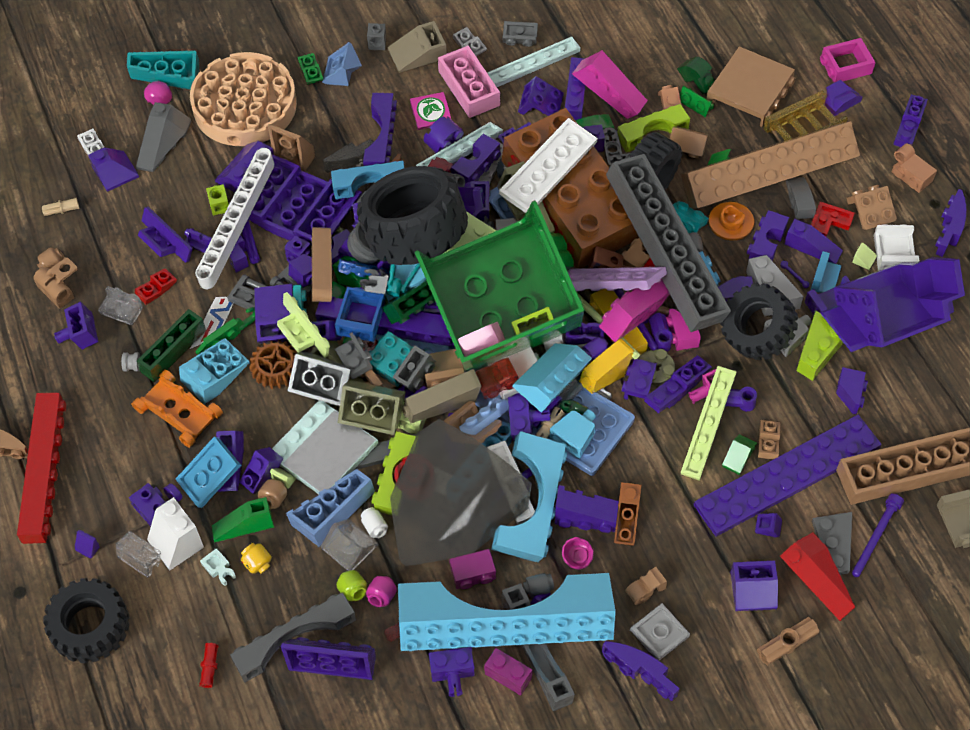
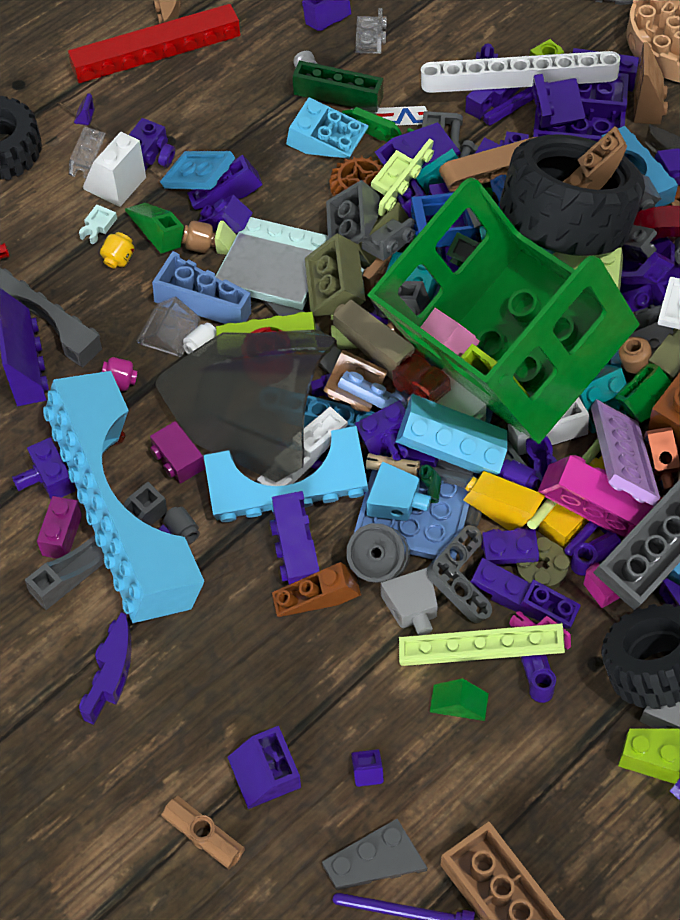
camera: 70 degrees right, 0 degrees up
orange piece [131,370,223,448] -> none
red slope [135,268,177,305] -> none
dark purple bracket [138,207,192,263] -> none
lime head [337,570,367,601] -> none
dark pink hair [562,537,594,570] -> none
medium nougat leg [625,567,667,605] -> none
light grey plate [630,603,690,661] -> none
dark purple plate [694,415,882,537] -> none
medium nougat slope [758,420,780,459] -> none
red wedge [780,532,856,621] -> none
dark purple slope [836,367,868,414] -> none
none -> dark grey wheel [347,523,410,583]
none -> light grey torso [381,568,438,635]
none -> dark grey beam [427,525,492,623]
none -> dark purple bracket [532,74,585,128]
none -> medium nougat slope [563,126,627,190]

